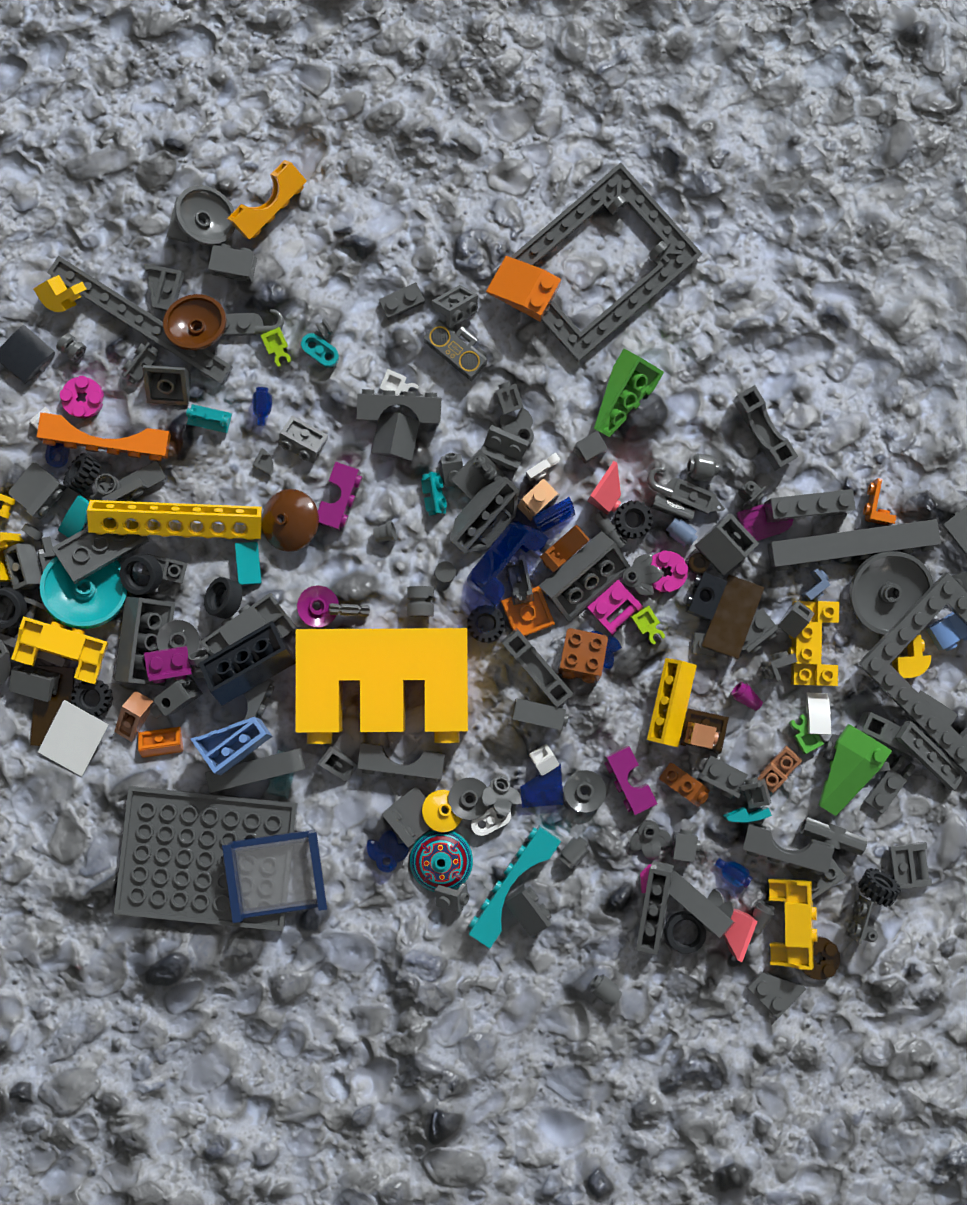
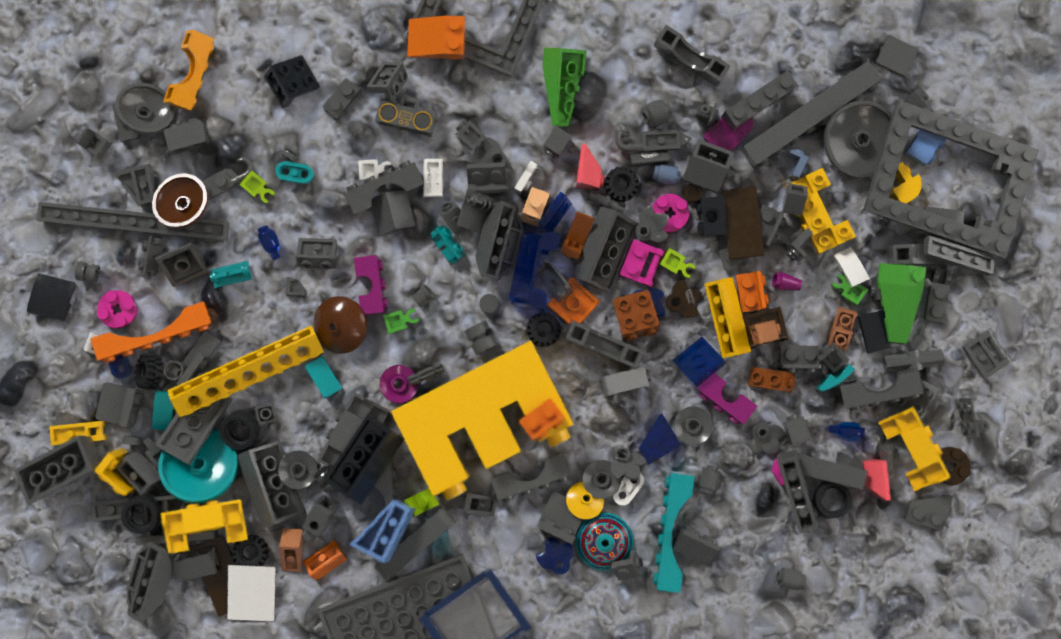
camera: 20 degrees left, 0 degrees up
yellow brick [33,275,86,312] -> none
magenta bracket [144,646,192,683] -> none
black tyre [204,577,242,619] -> none
white slope [529,744,559,775] -> none
black tyre [858,868,901,907] -> none
orange bracket [863,478,896,526] -> none
none -> dark grey bracket [76,127,112,159]
none -> black bracket [264,55,320,109]
none -> bright green plate [383,309,419,334]
none -> lime bracket [405,488,439,517]
none -> white plate [423,159,443,198]
none -> orange bracket [519,398,564,441]
none -> dark brown plate [665,280,702,318]
none -> clear blue tile [673,337,726,387]
none -> orange bracket [735,271,769,313]
none -> black slope [857,310,905,353]

